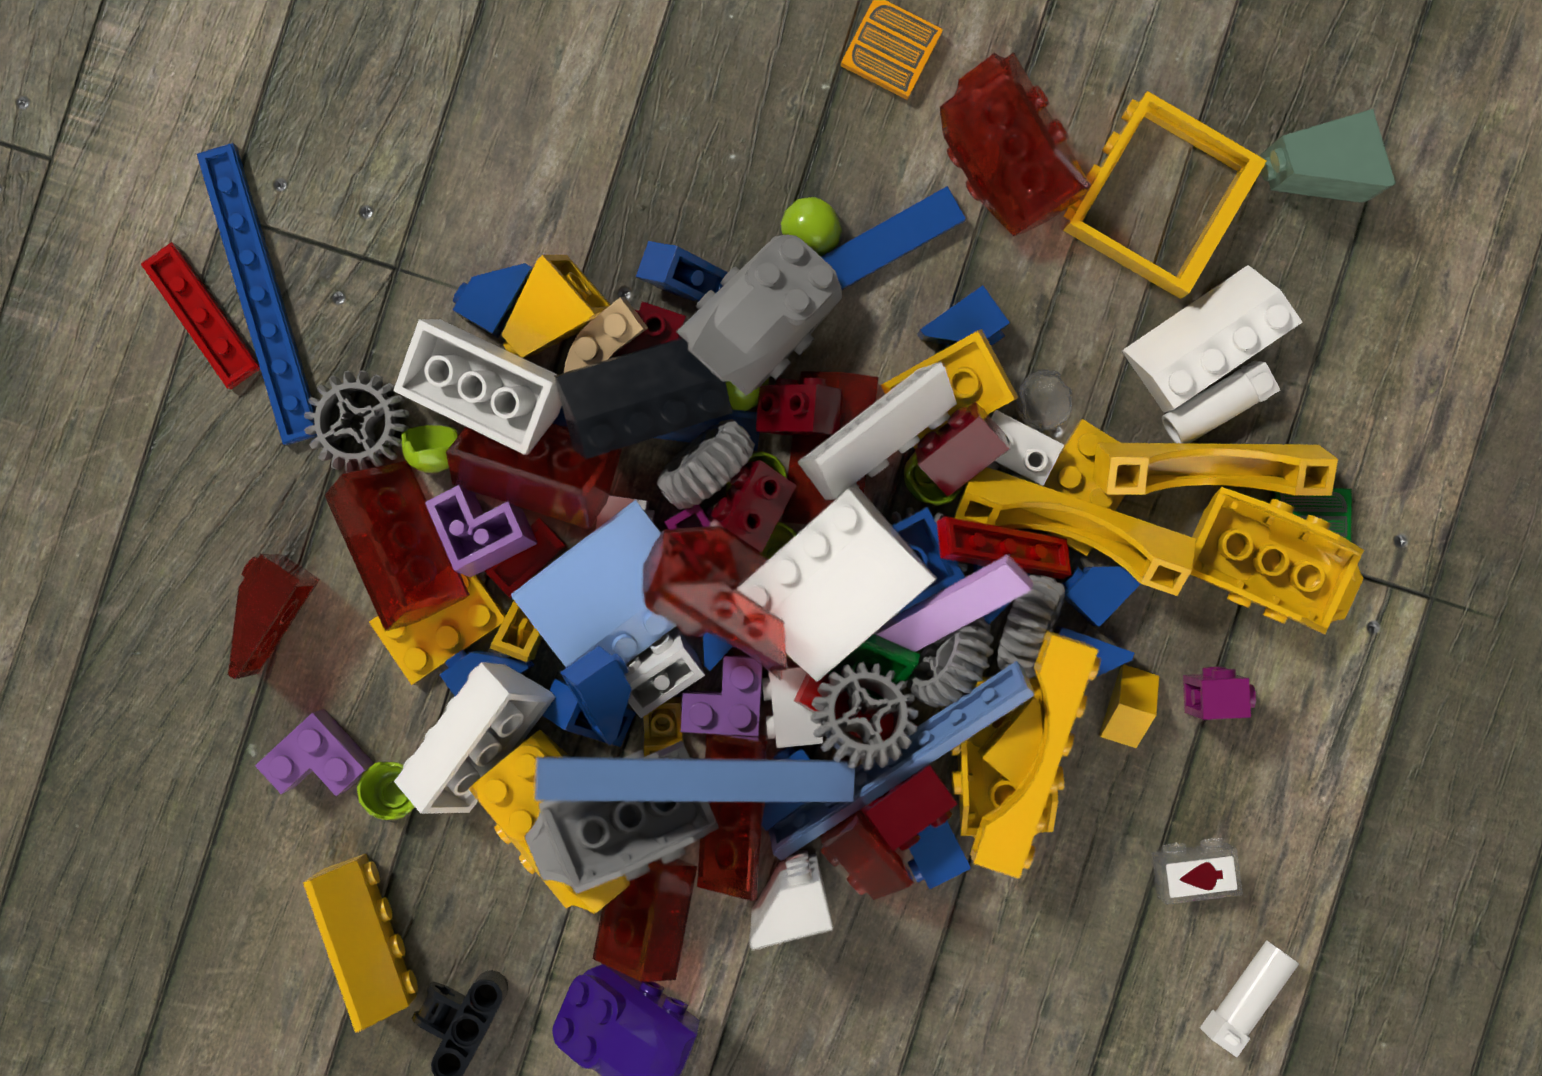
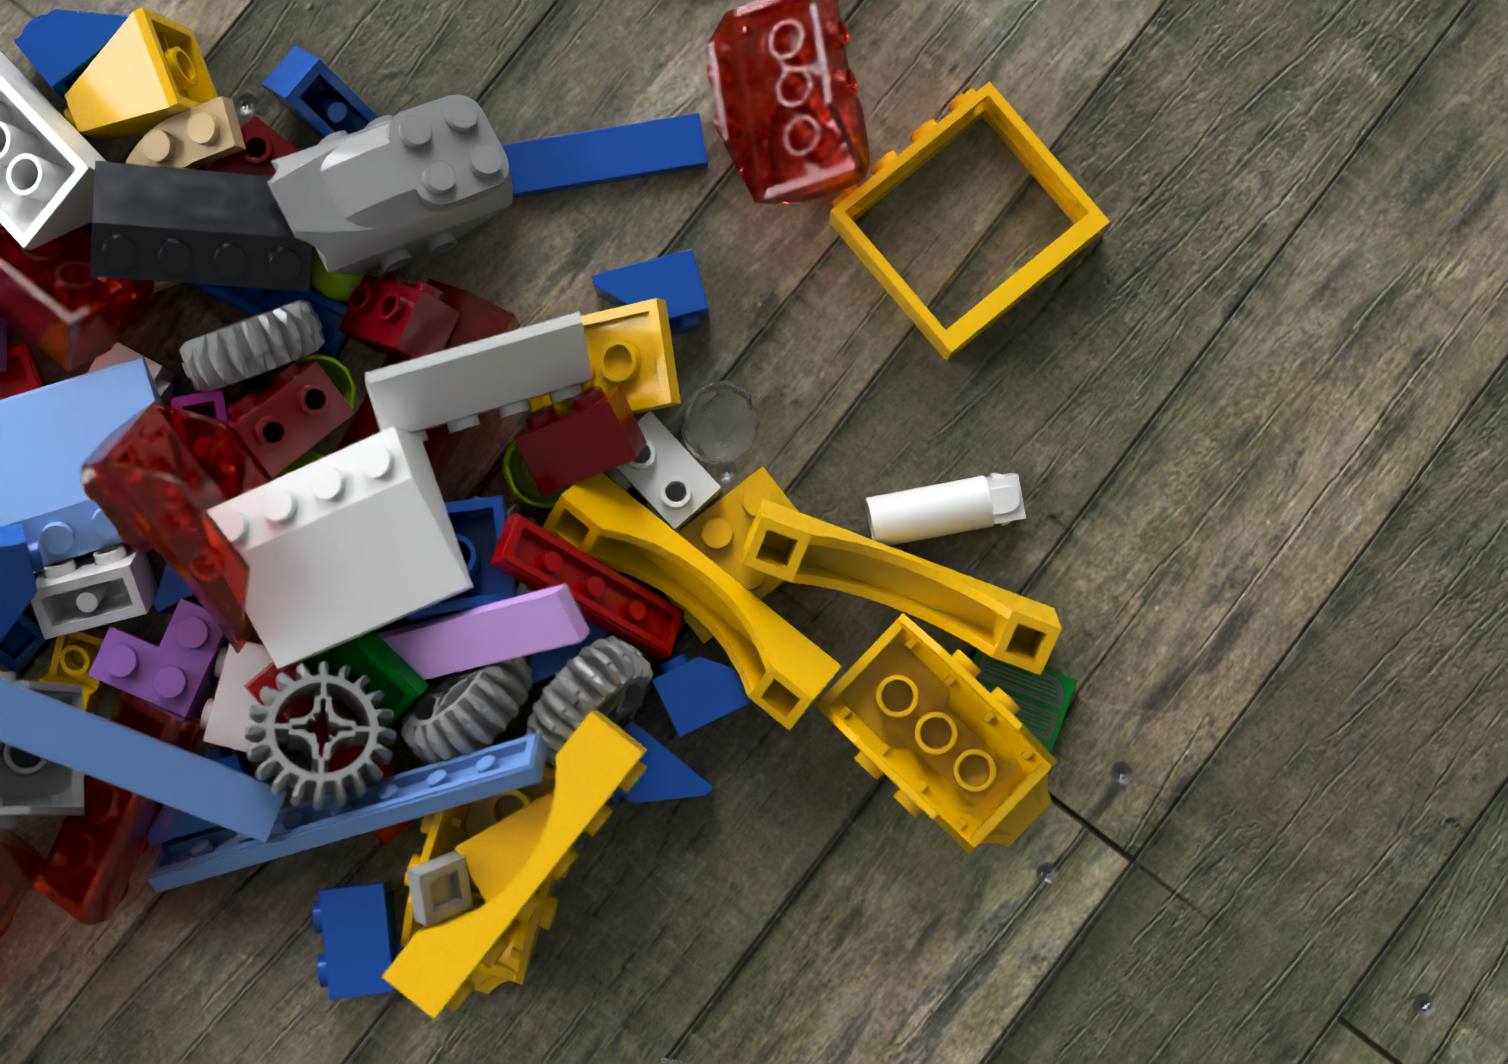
camera: 20 degrees right, 5 degrees down
white slope [750,850,833,949] -> none
lime hair [781,197,842,257] -> none
clear red slope [820,811,914,900] -> none
dark red brick [861,765,957,852] -> none
yellow slope [1099,664,1159,748] -> none
white slope [1122,265,1302,413] -> none
magenta brick [1183,667,1256,720] -> none
sand green slope [1260,109,1396,203] -> none
none -> light grey plate [407,851,473,927]

